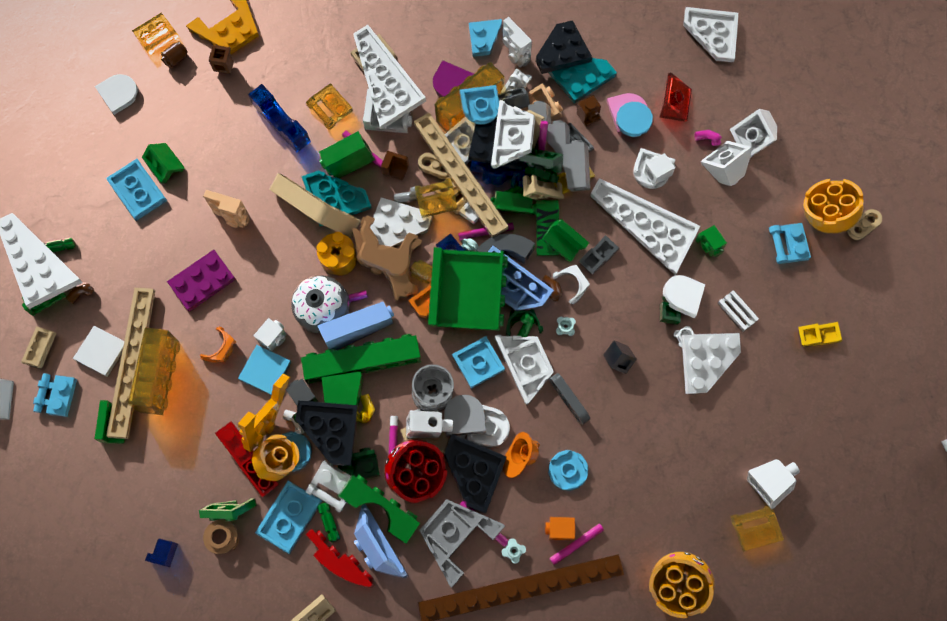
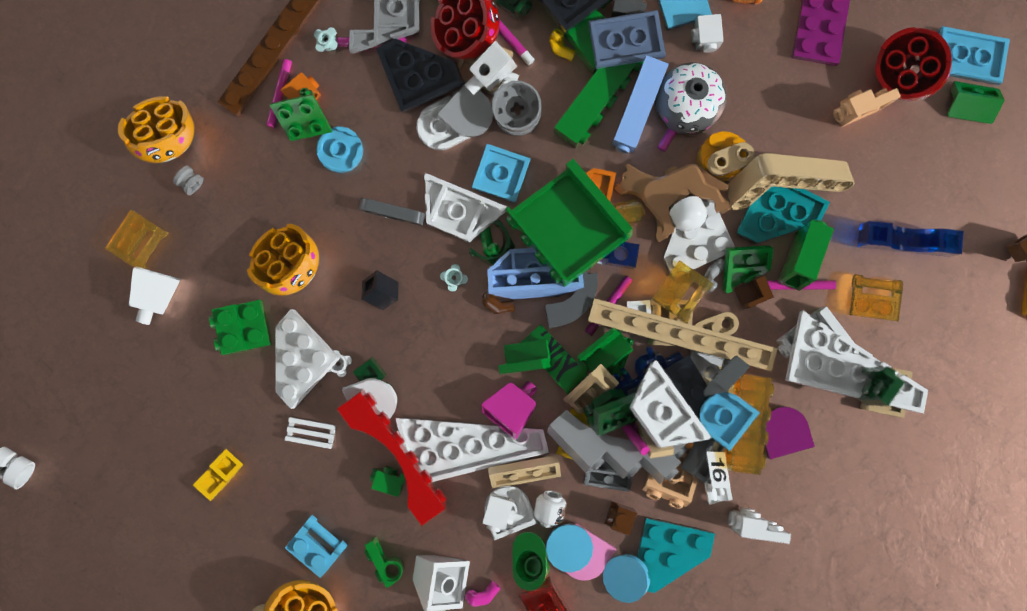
camera: 135 degrees right, 15 degrees up
light aqua plate [460,239,479,251] -> none
medium azure wing [469,19,502,57] -> none
orange piece [503,432,540,478] -> none
black plate [535,20,592,74] -> none
white helmet [552,265,590,304] -> none
dark grey slope [579,235,620,274] -> none
none -> light grey wheel [173,166,204,195]
none -> green plate [209,300,272,355]
none -> light orange cylinder [247,224,319,296]
none -> green hinge [270,88,332,141]
none -> red arch [337,390,447,526]
none -> green plate [364,537,405,588]
none -> dark pink torso [481,381,537,440]
none -> tan plate [488,455,561,489]
none -> green piece [512,532,550,591]
none -> white head [534,490,567,528]
none -> sand blue tile [588,10,666,69]
none -> medium azure tile [603,554,650,603]
none -> white hair [670,196,707,232]
none -> dark grey slope [703,355,750,396]
none -> white sticker [706,451,731,488]
none -> tan plate [707,142,755,176]
none -> green wing [722,245,773,293]
none -> dark green bracket [859,366,905,406]
none -> red cylinder [875,27,952,101]

